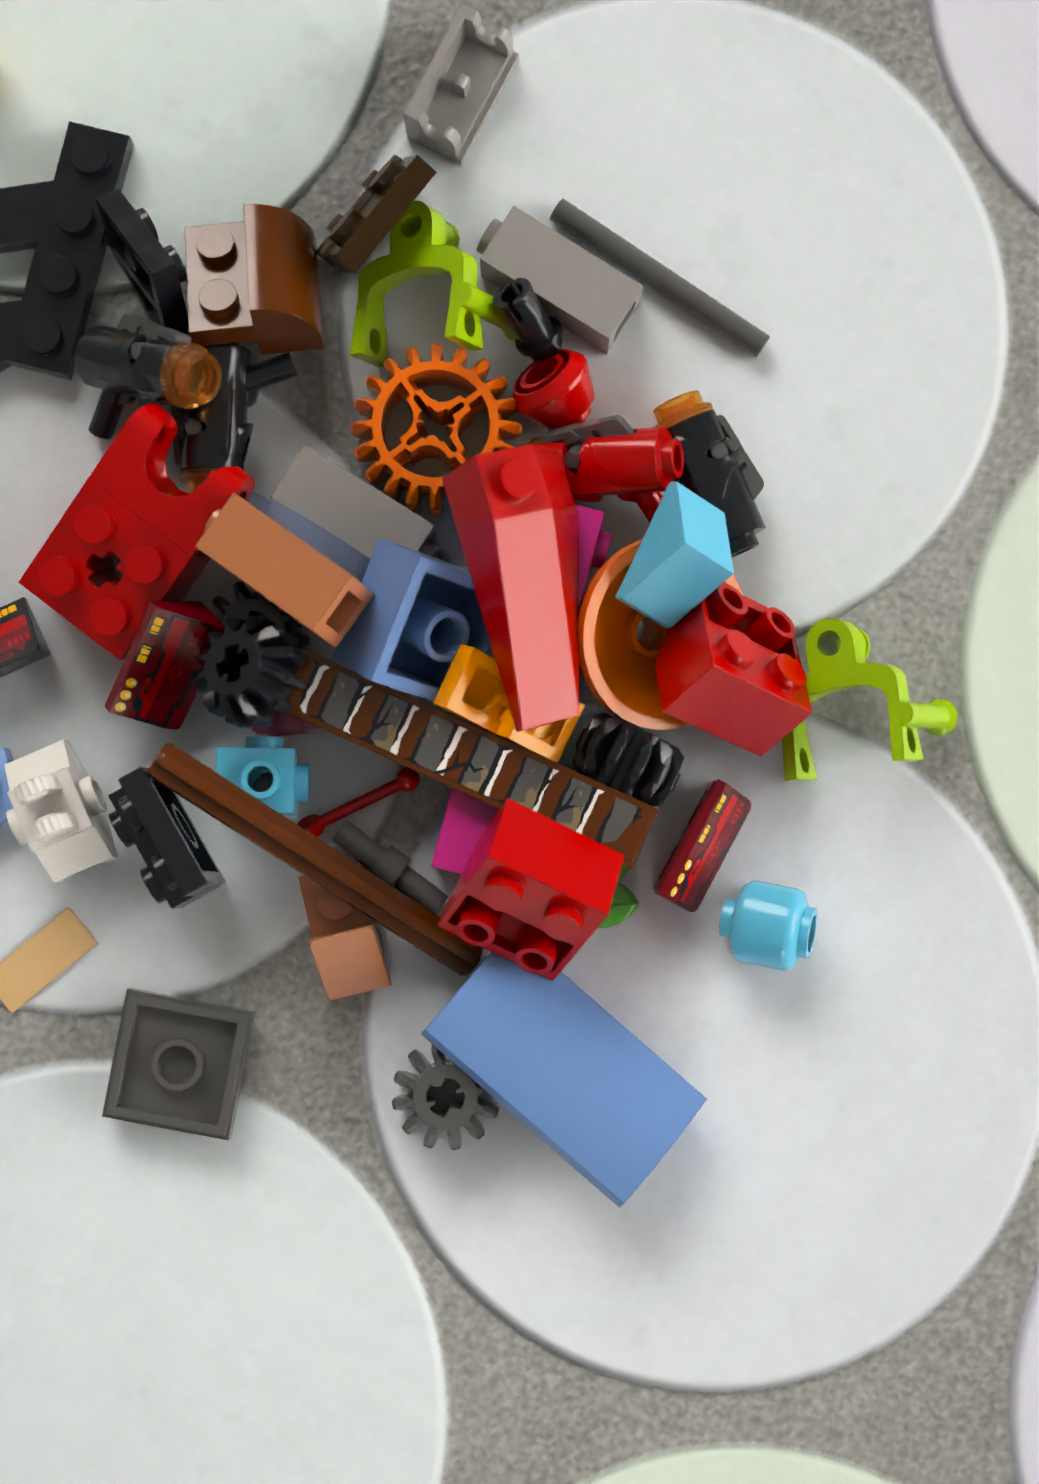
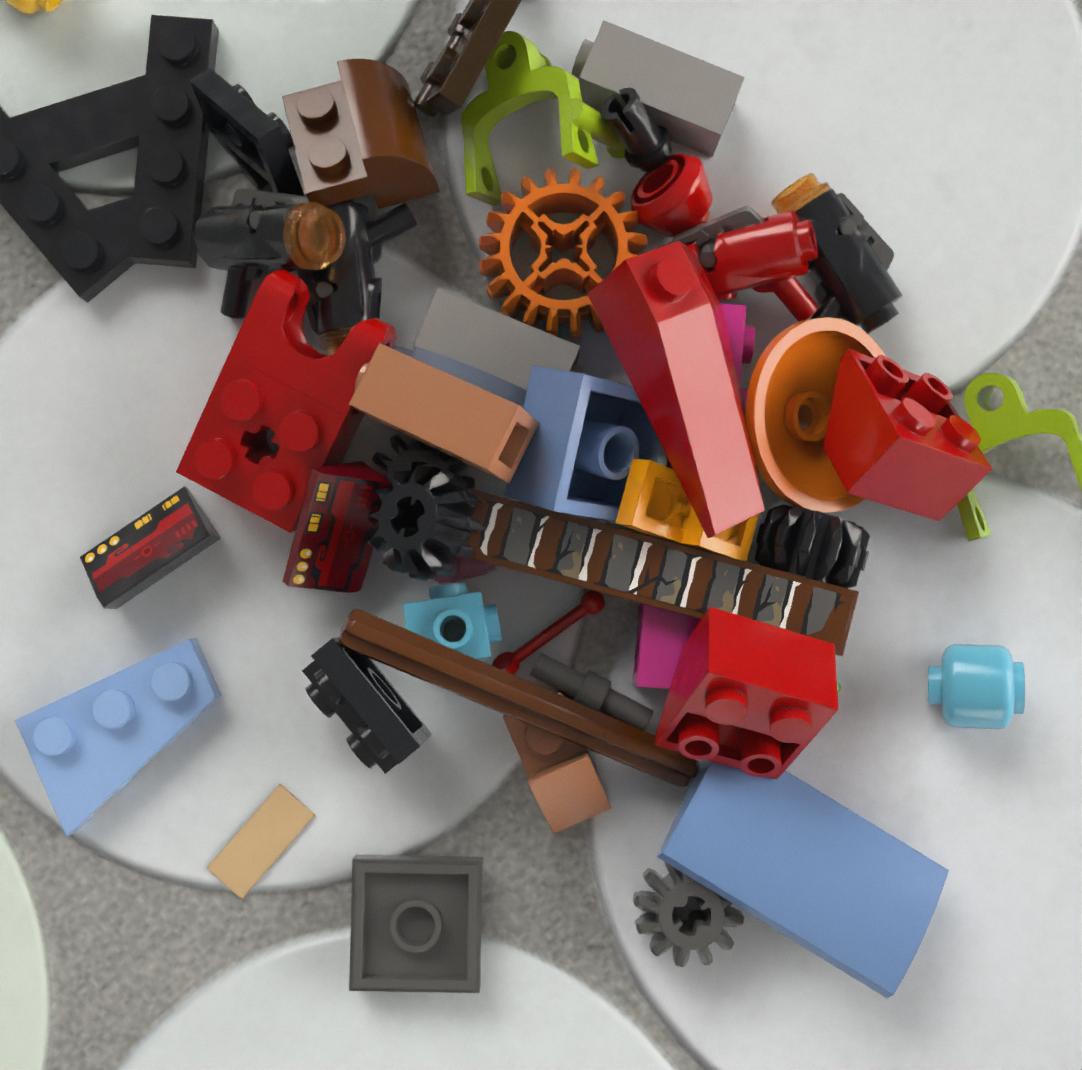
camera: 15 degrees left, 0 degrees up
white hinge [4,739,118,883] -> none
dark grey bar [550,198,770,357] -> none
medium azure slope [615,481,734,628] -> none
slope [653,779,752,912] -> none

